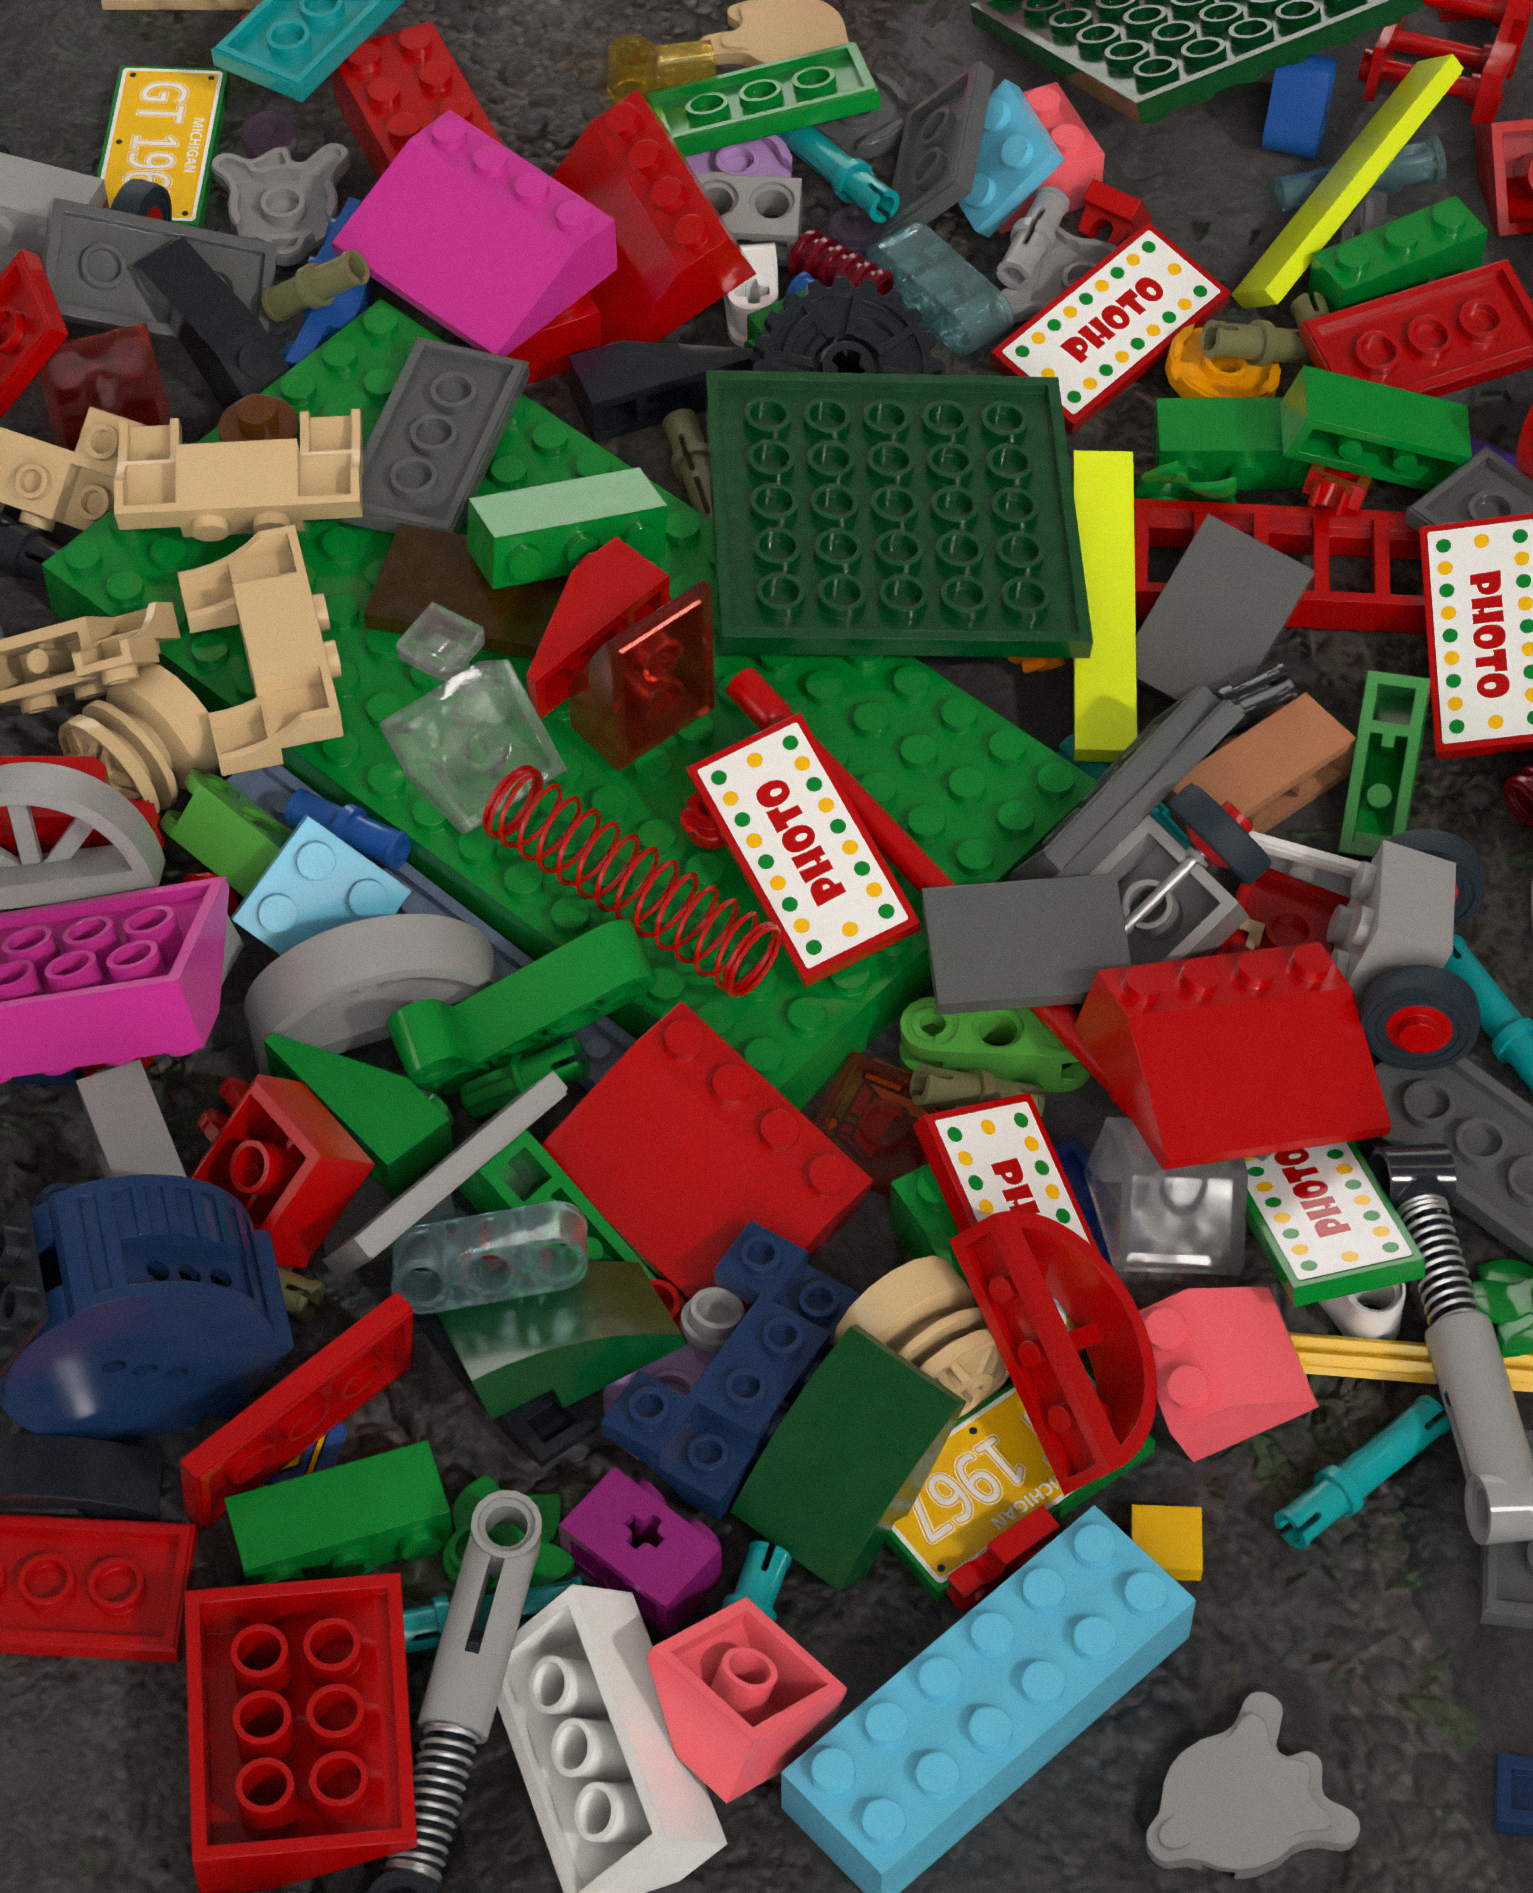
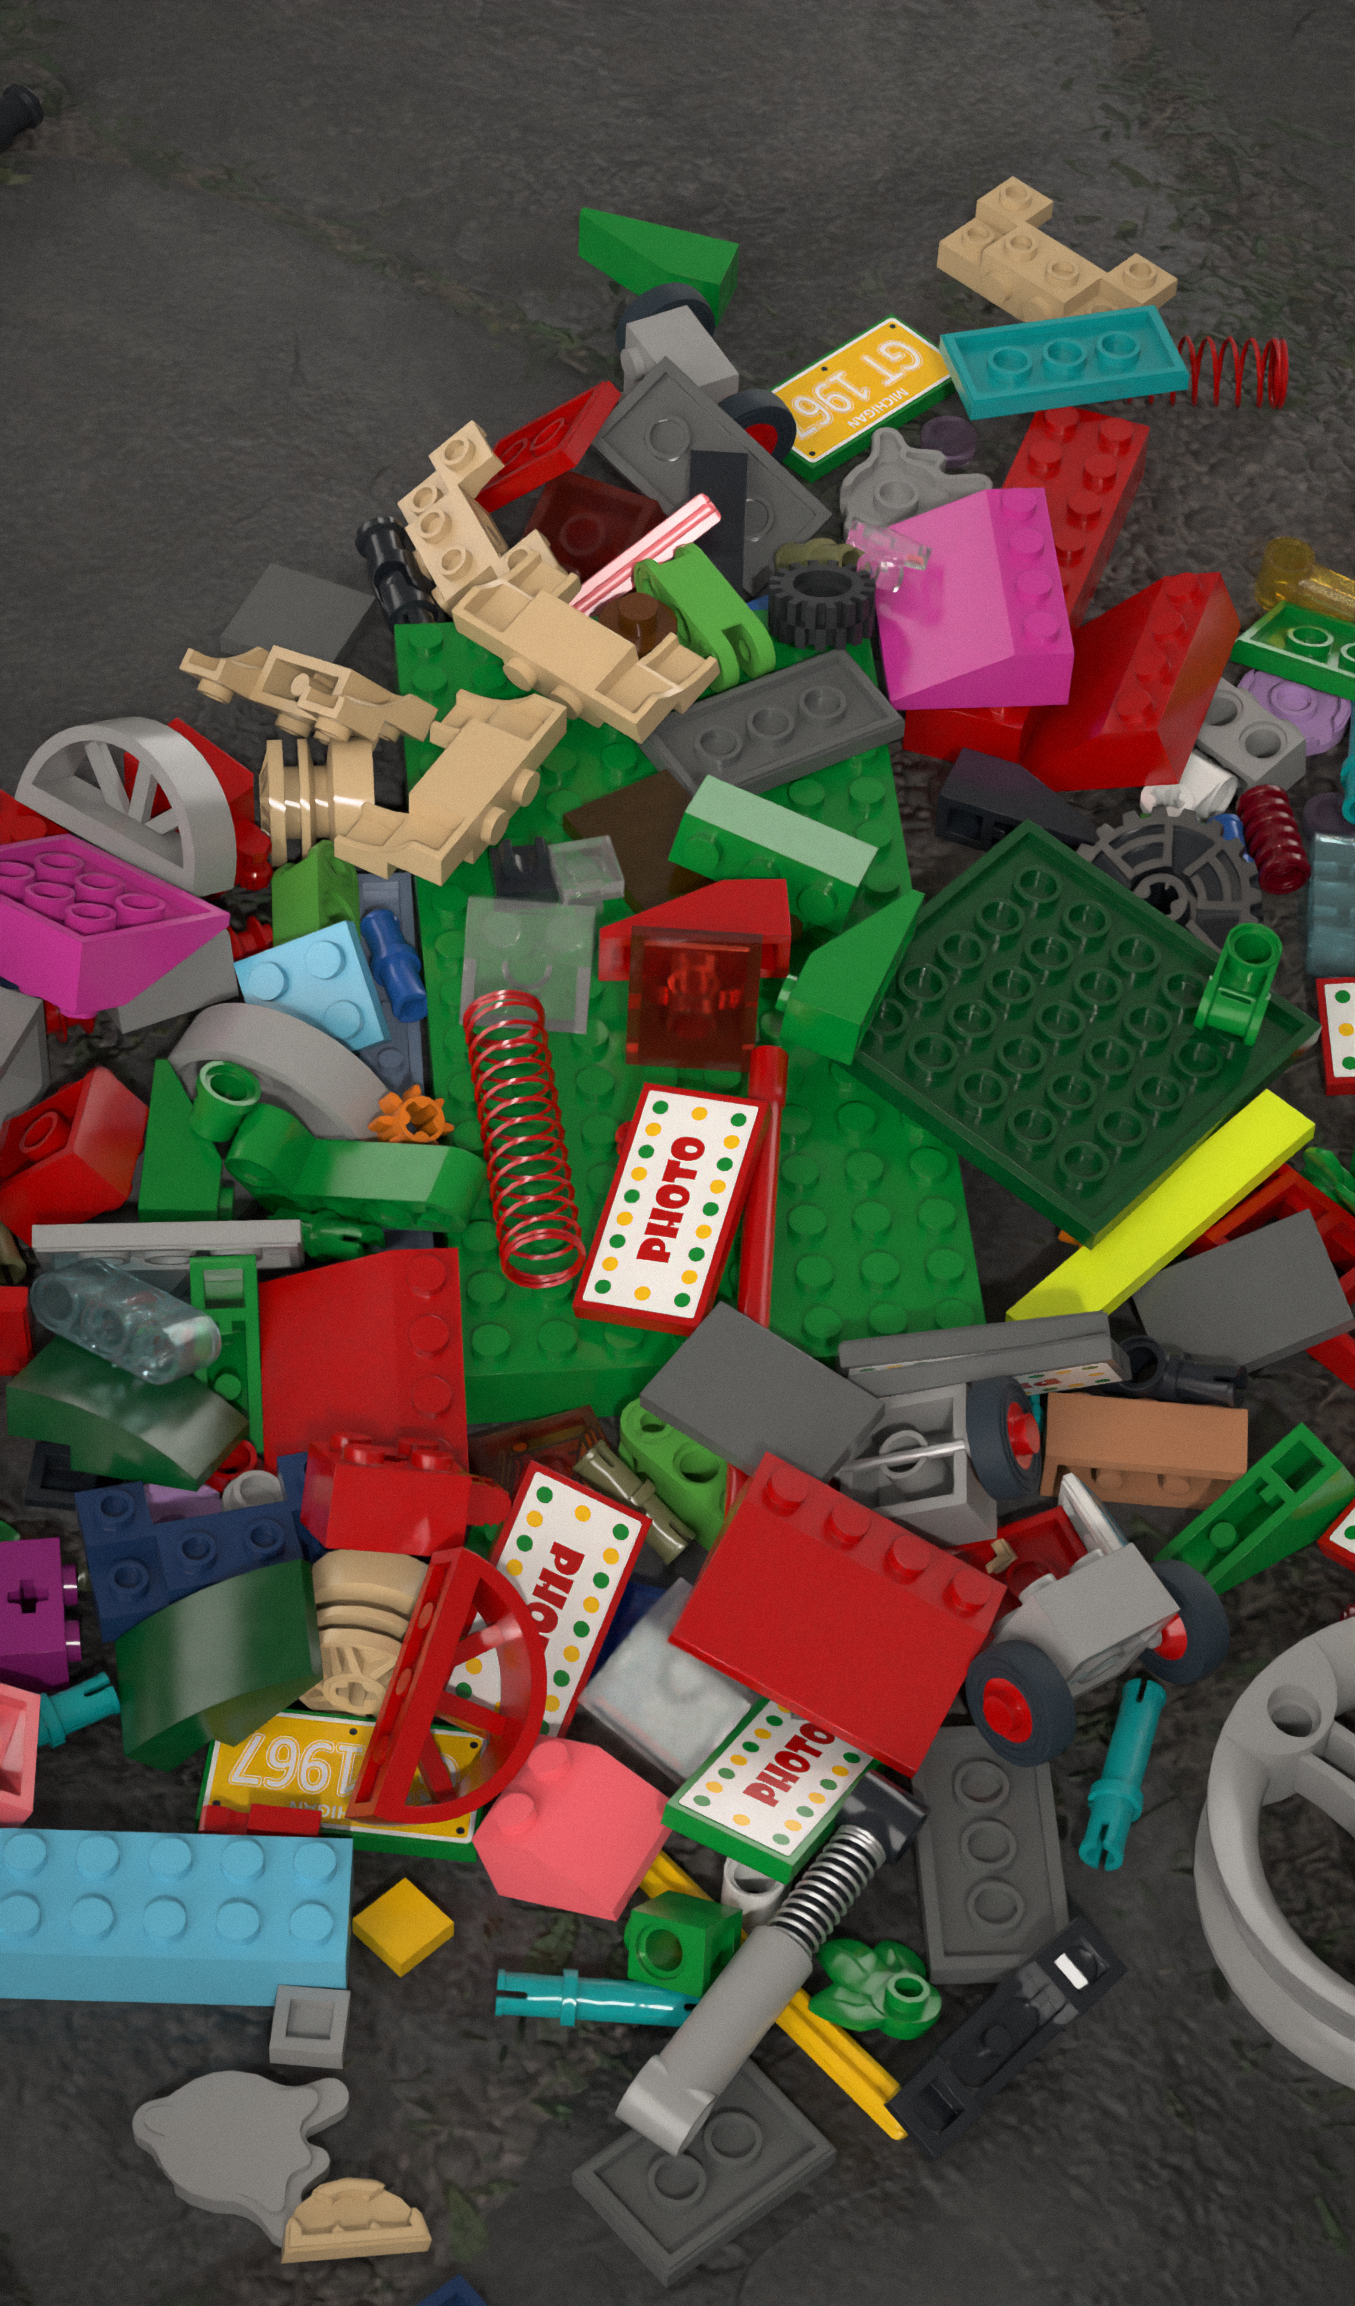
camera: 40 degrees right, 5 degrees down
none -> green piece [189,1061,262,1142]
none -> light grey plate [269,1985,351,2069]
none -> tan tile [281,2177,432,2264]
none -> red hinge [300,1432,513,1557]
none -> orange gear [368,1085,454,1145]
none -> black tile [489,836,559,911]
none -> axle [569,493,722,617]
none -> green brick [624,1890,743,1998]
none -> bright green piece [633,543,776,693]
none -> black tyre [768,559,876,651]
none -> green slope [776,889,925,1066]
none -> clear tile [846,520,932,592]
none -> green piece [1192,922,1282,1048]

